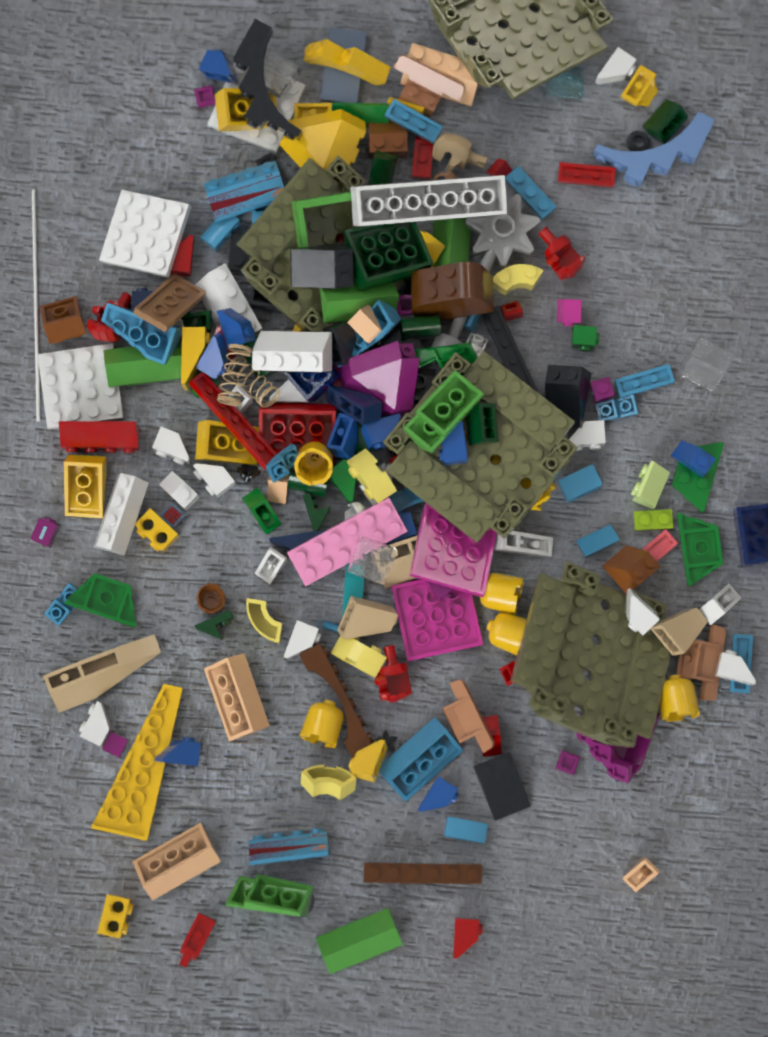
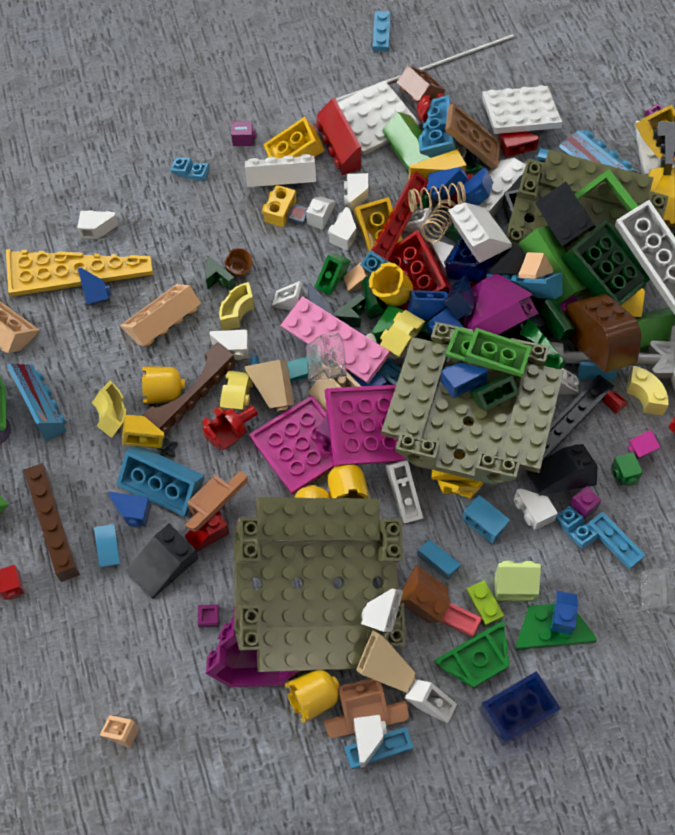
camera: 70 degrees right, 20 degrees down
tan wedge [43,634,161,713] -> none
green wing [64,573,136,628] -> none
magenta tile [102,732,128,758] -> none
black plant [236,464,261,482] -> none

